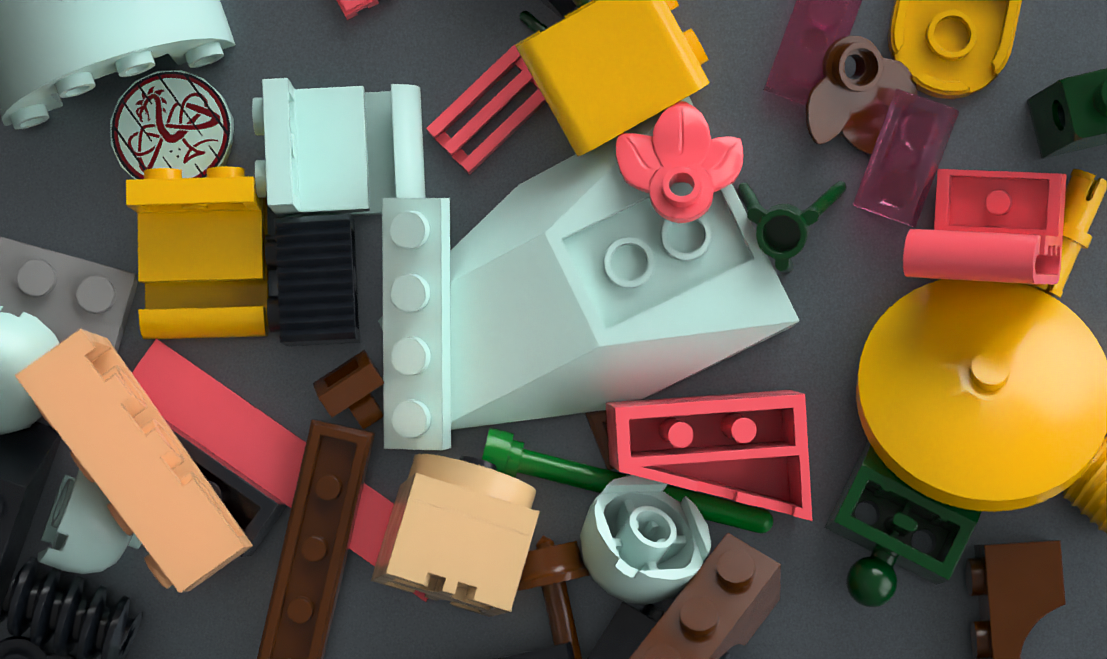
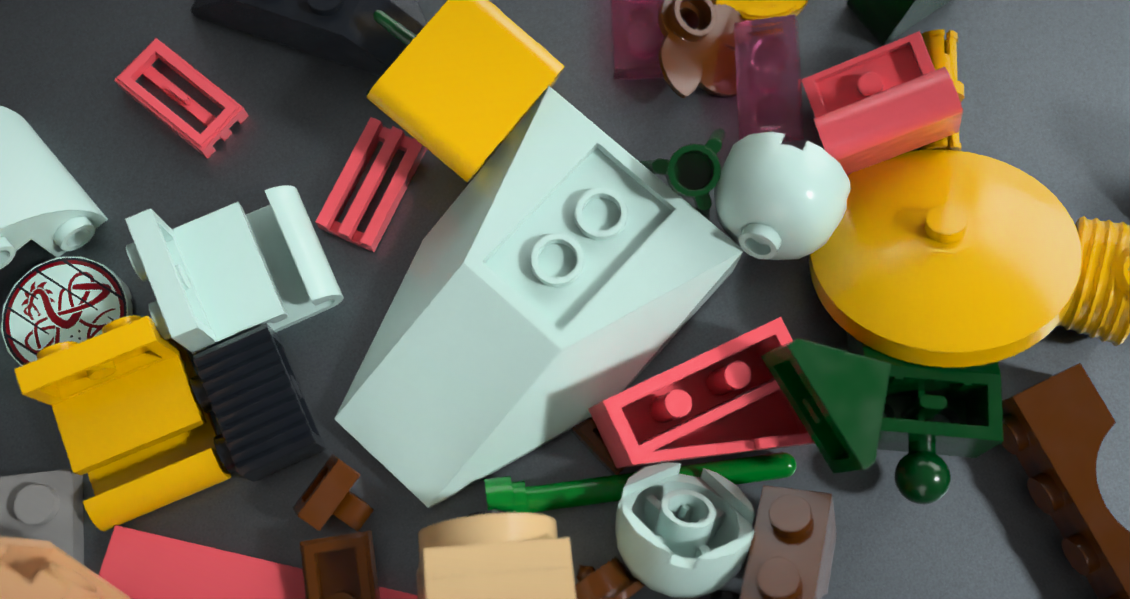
camera: 30 degrees left, 10 degrees down
light aqua plate [382,198,451,451] -> none
coral plate [616,101,743,223] -> none
none -> light aqua cylinder [714,132,851,260]
none -> dark green slope [761,338,891,474]

